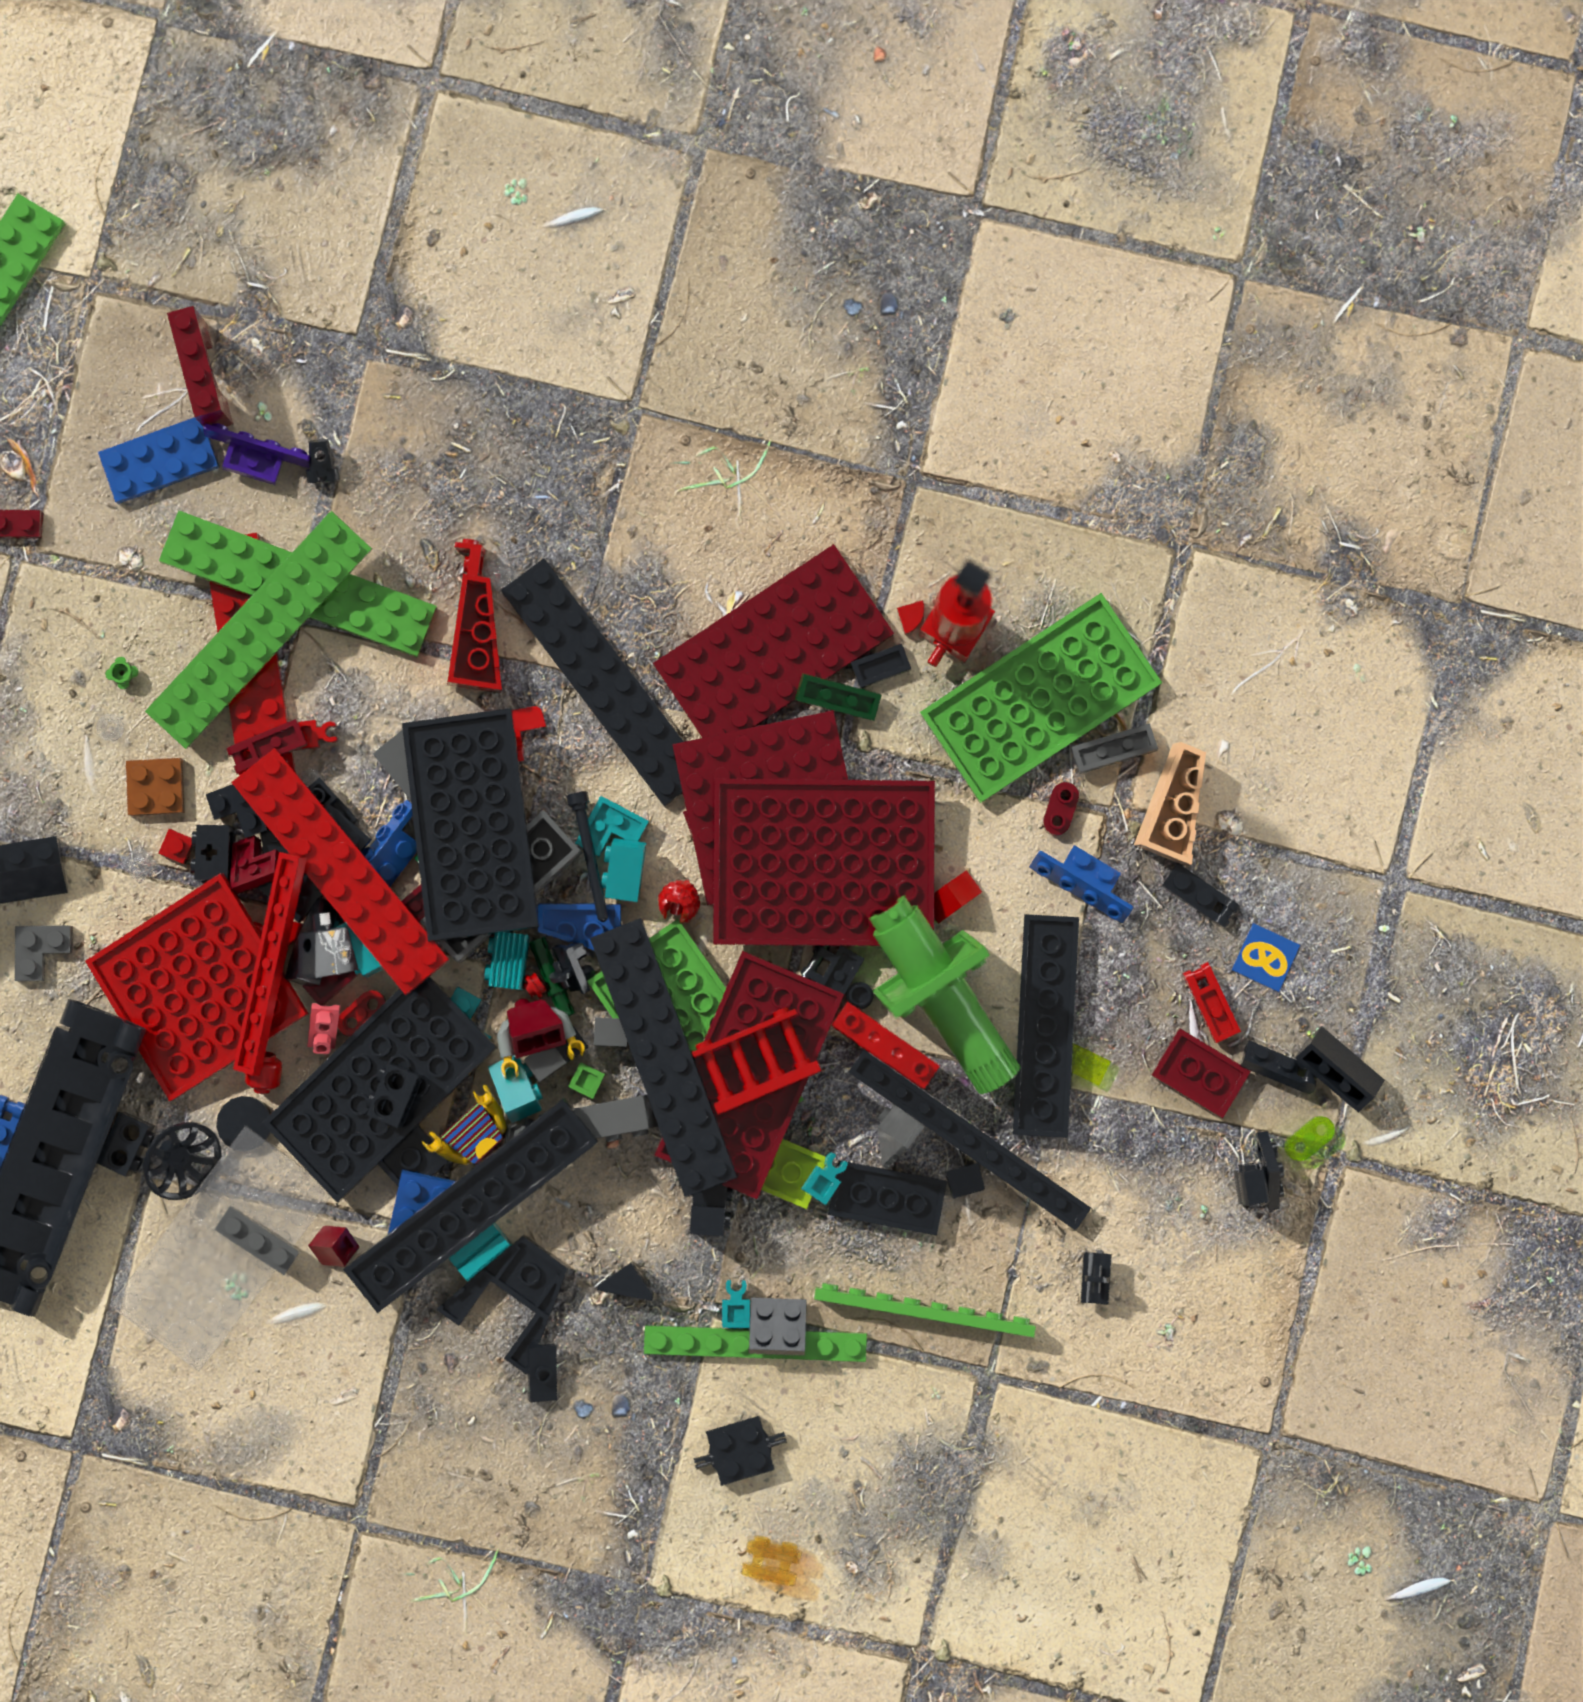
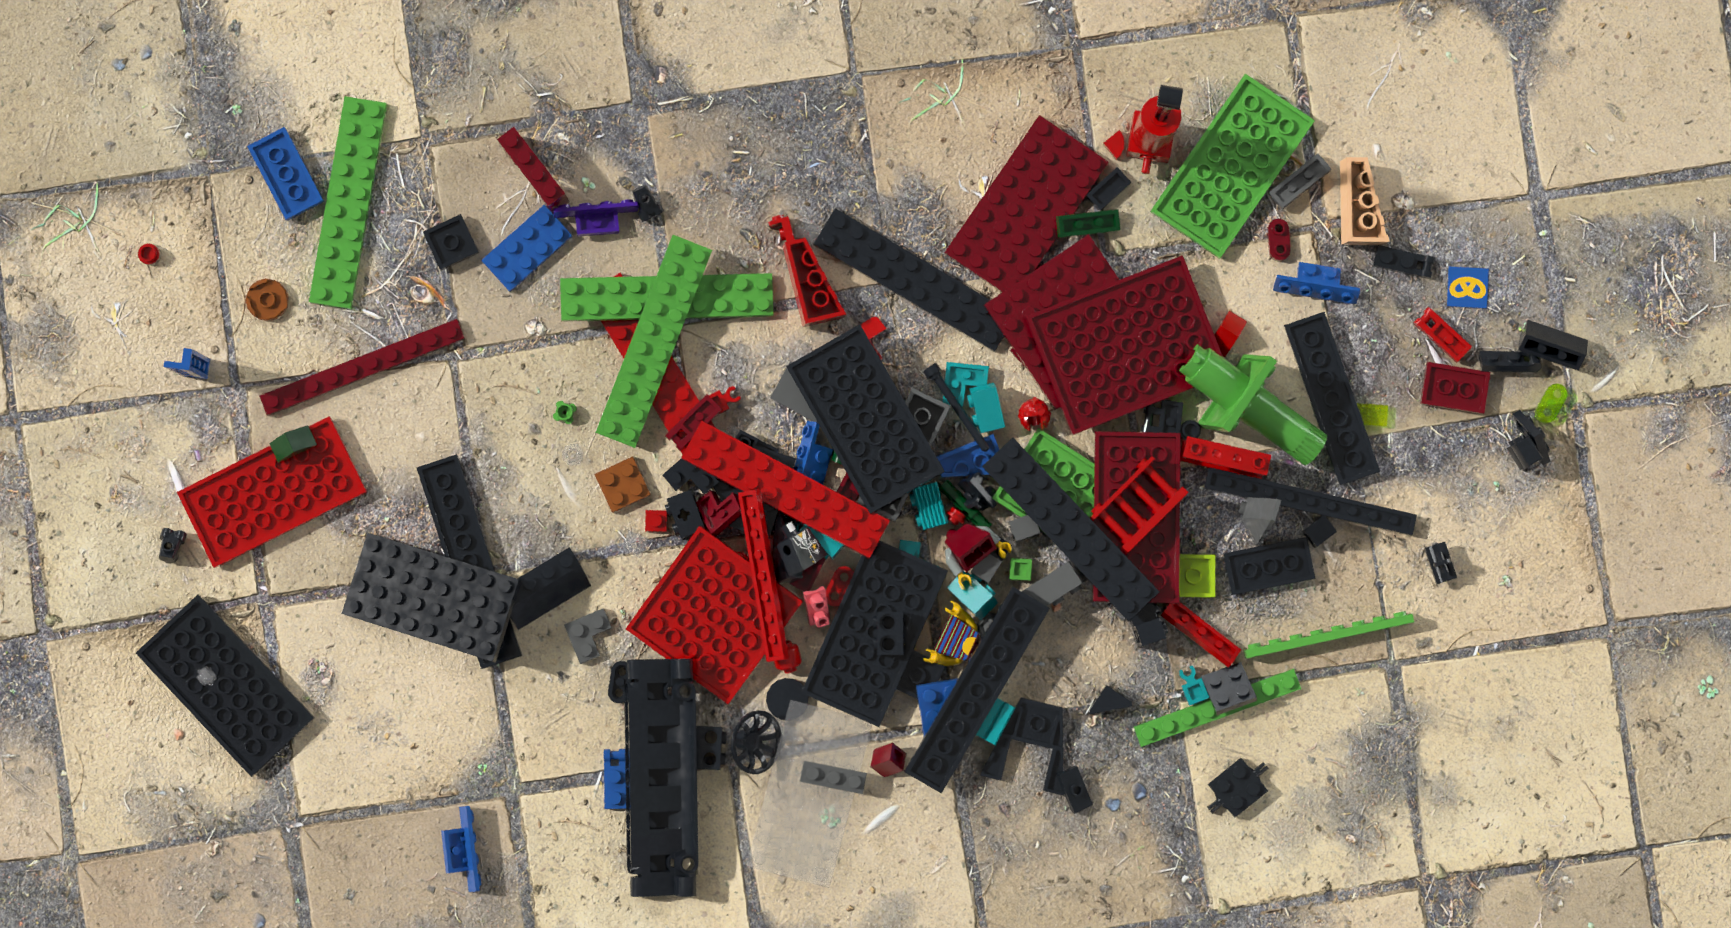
camera: 20 degrees left, 0 degrees up
clear yellow brick [741,1535,802,1586] -> none
teal plate [801,1152,848,1205] -> none
none -> black plate [423,214,479,271]
none -> black plate [608,661,632,703]
none -> red plate [1161,602,1241,667]

